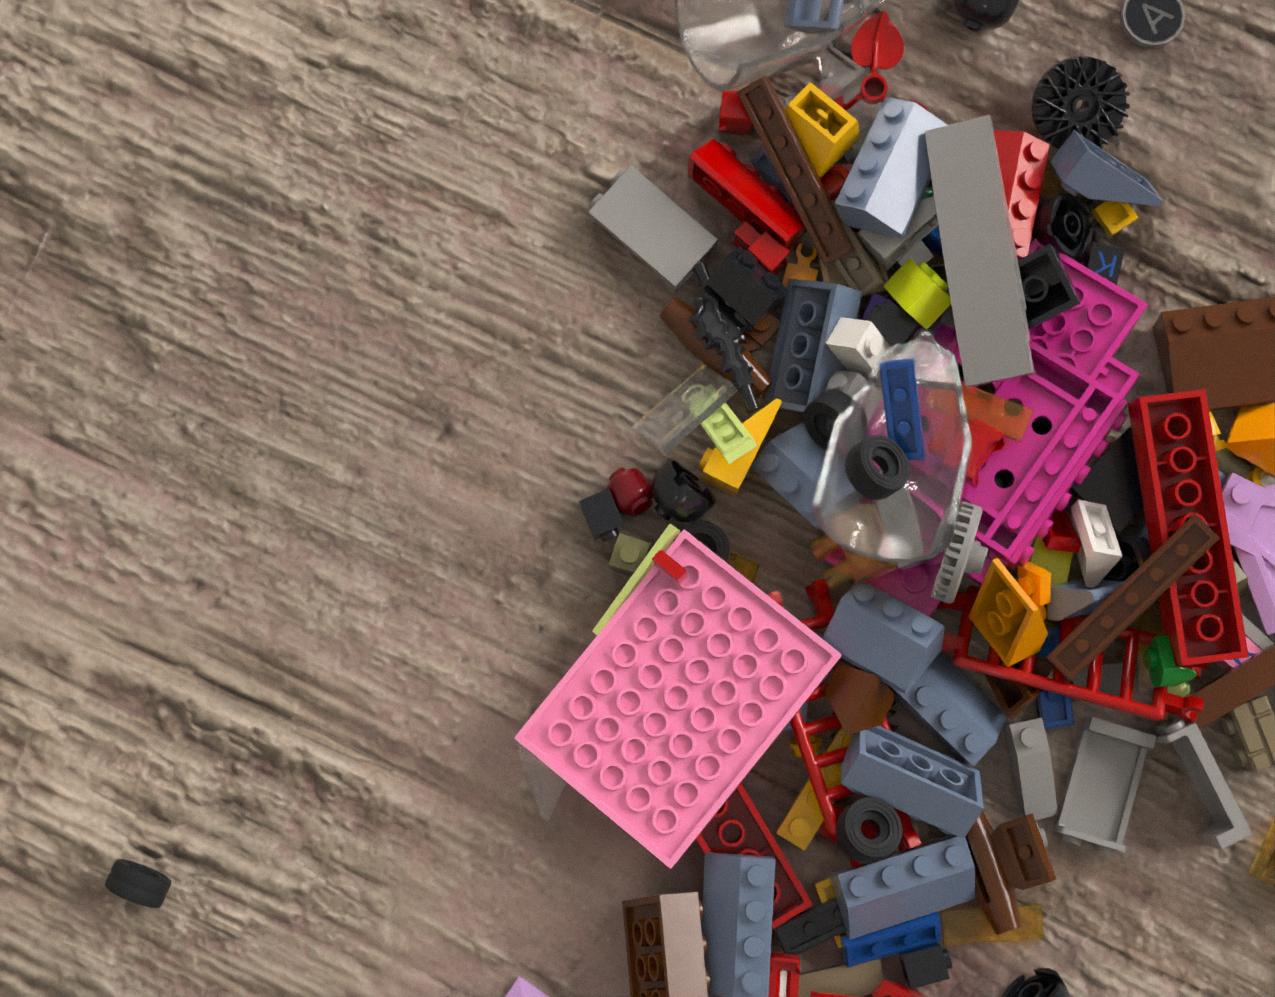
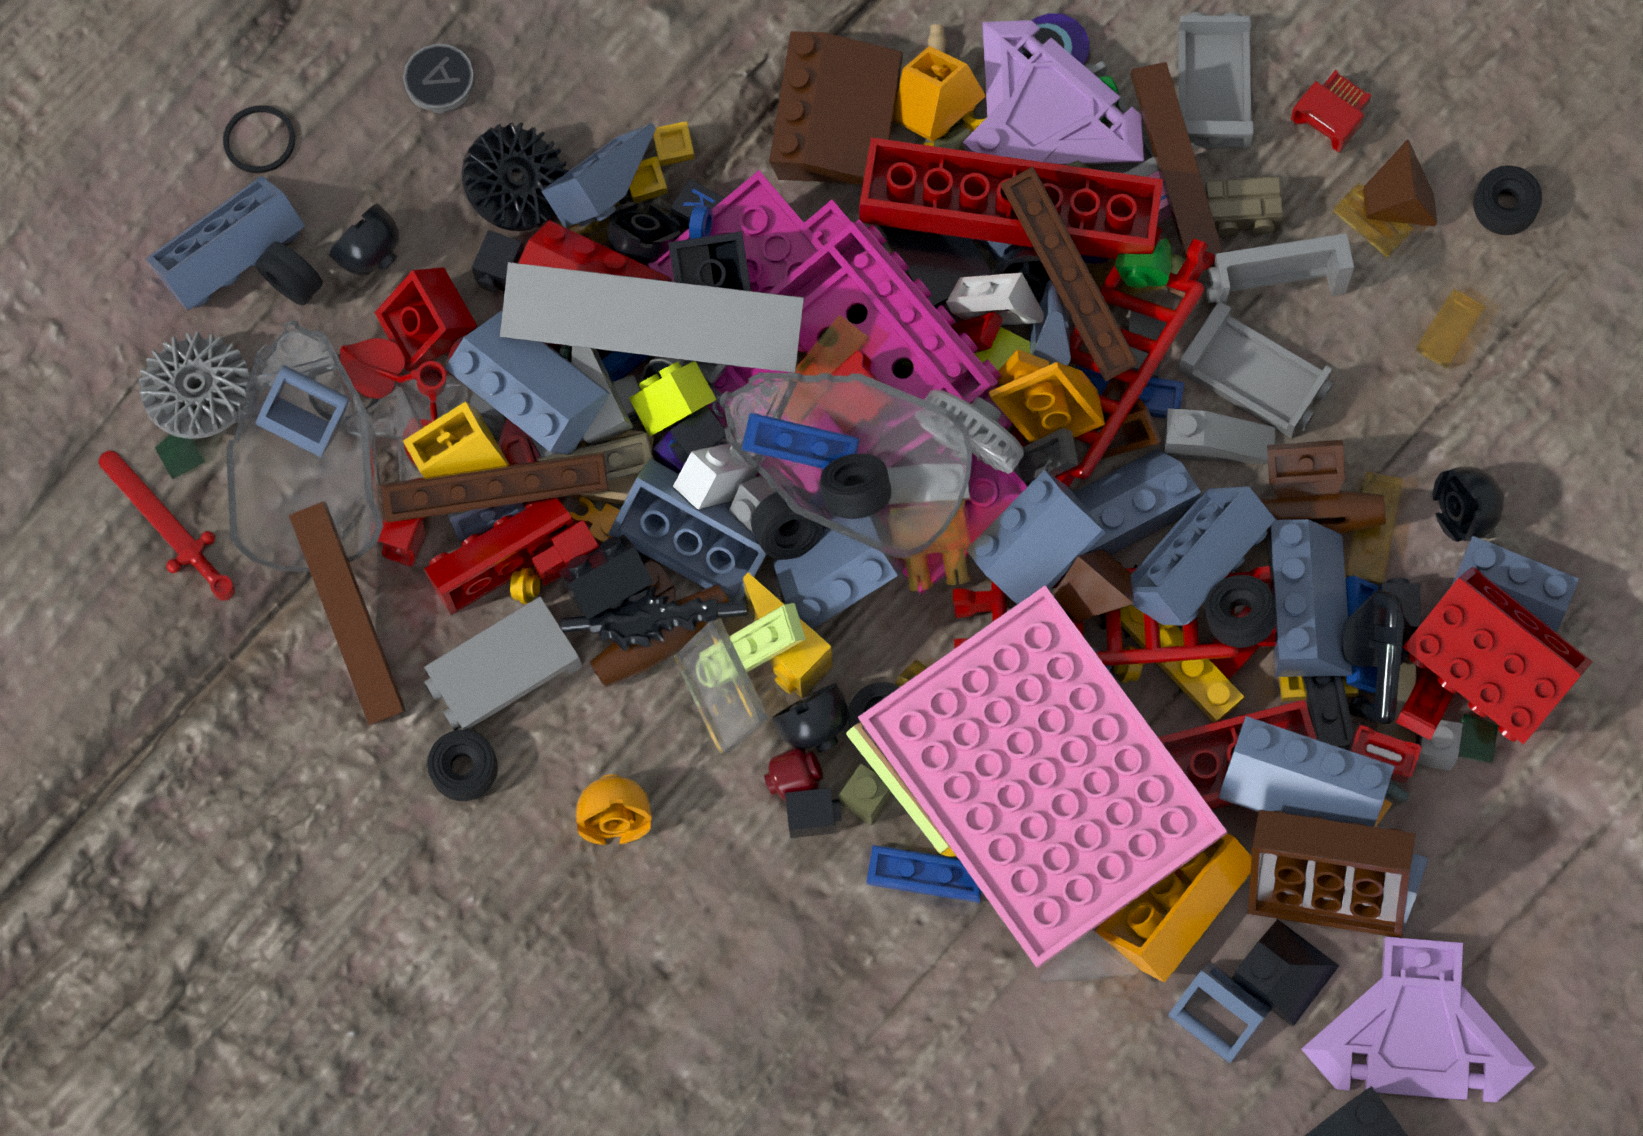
camera: 70 degrees left, 10 degrees down
red tile [652,550,688,584] -> none
none -> reddish brown tile [288,501,406,725]
none -> red slope [374,267,477,372]
none -> black tyre [427,730,498,801]
none -> black brick [471,230,524,292]
none -> yellow plate [510,568,540,605]
none -> light orange cylinder [576,774,652,845]
none -> yellow plate [653,121,695,166]
none -> blue tile [689,205,713,239]
none -> blue tile [866,845,981,903]
none -> dark grey plate [1014,428,1078,487]
none -> light orange slope [1094,834,1252,983]
none -> sand blue tile [1168,962,1271,1064]
none -> black slope [1232,919,1340,1027]
none -> black piece [1341,590,1411,724]
none -> clear yellow tile [1415,289,1485,369]

